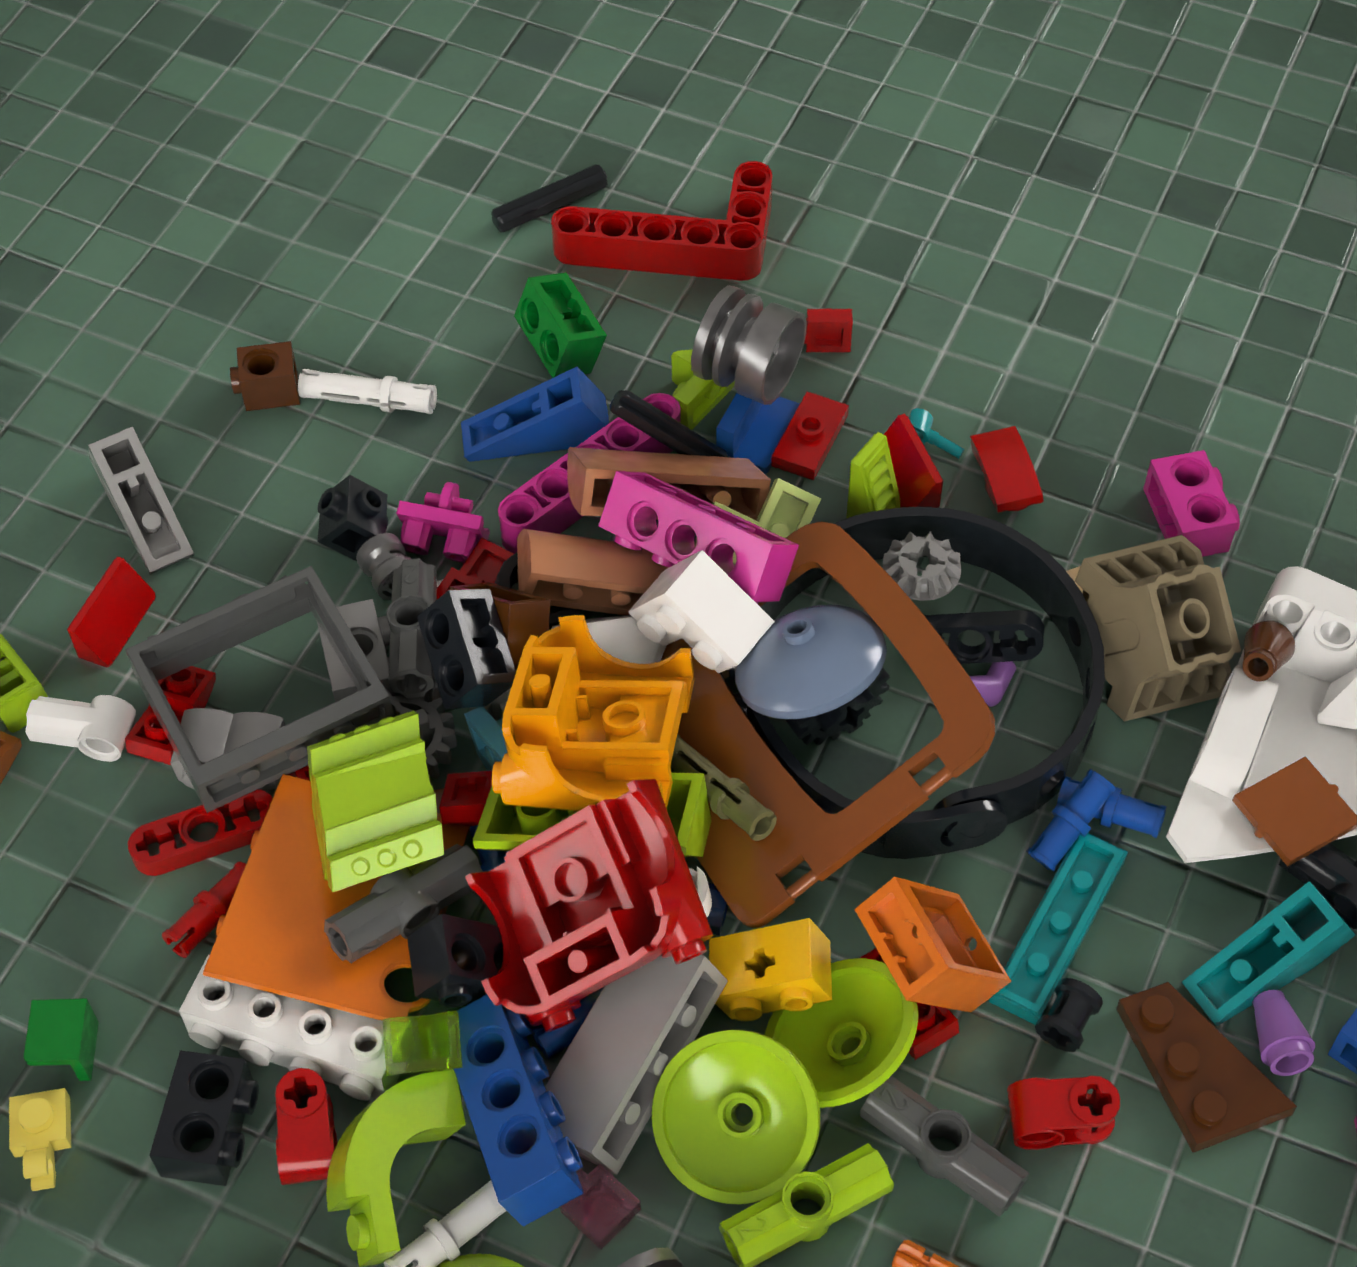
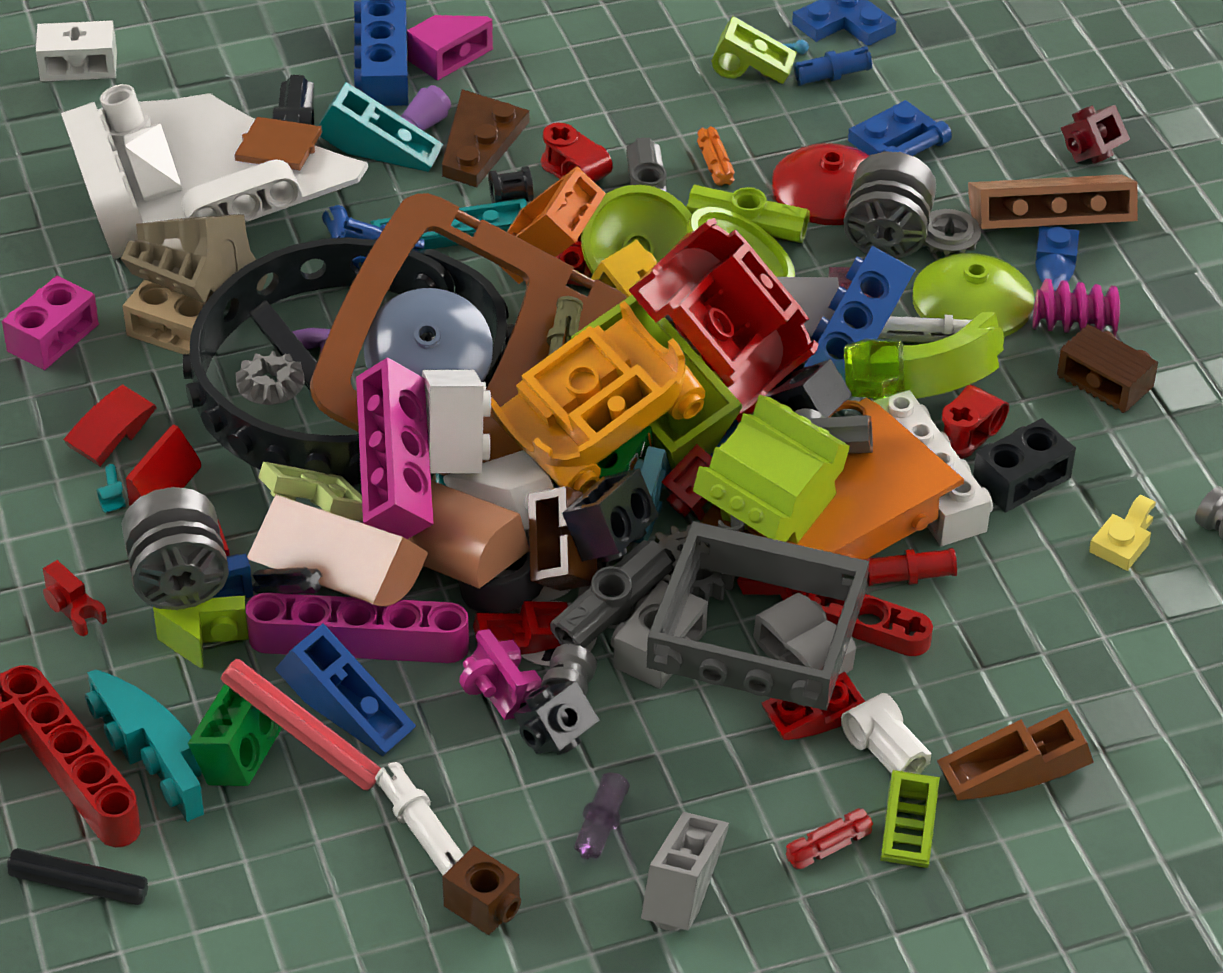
camera: 135 degrees left, 10 degrees down
green panel [24,998,99,1081] -> none
red slope [67,556,156,667] -> none
lime slope [846,432,900,518] -> none
reddish brown cone [1243,621,1295,681] -> none
none -> teal slope [85,669,204,822]
none -> coral axle [221,659,381,791]
none -> clear purple axle [574,773,630,860]
none -> red axle [785,808,873,870]

